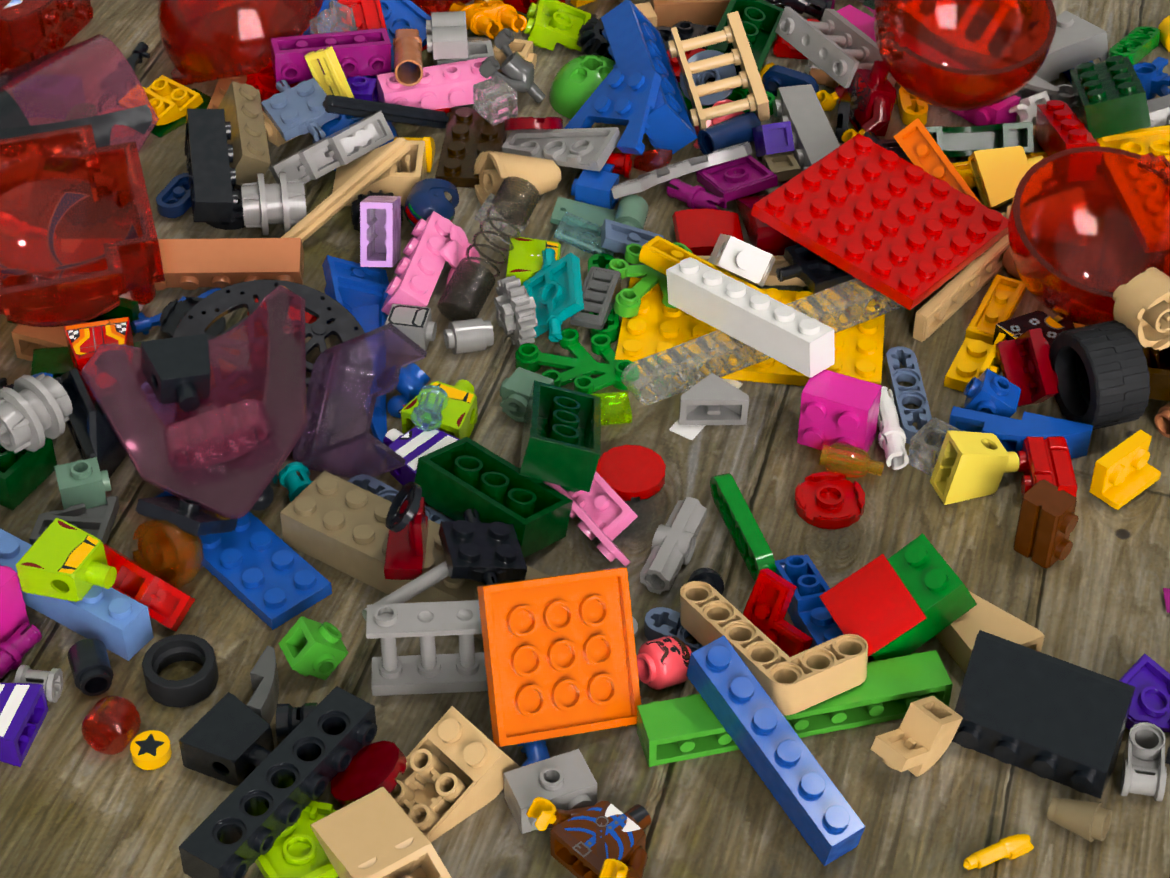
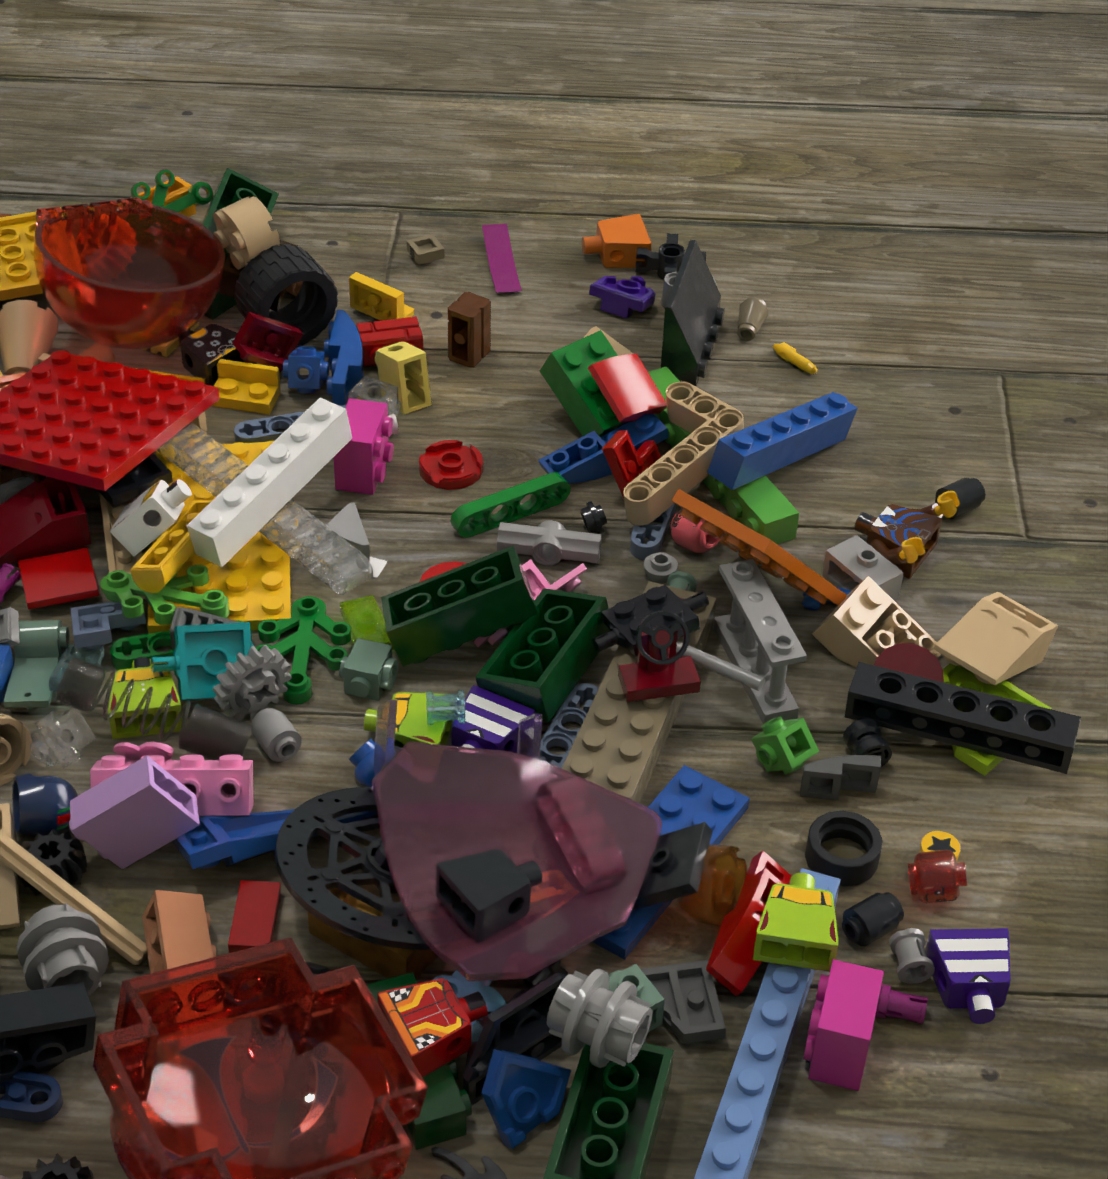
camera: 105 degrees left, 0 degrees up
black torso [179,692,274,786] -> none
light grey brick [385,304,437,354] -> none
clear yellow plant [819,442,884,479] -> none
tan brick [871,695,963,777] -> none

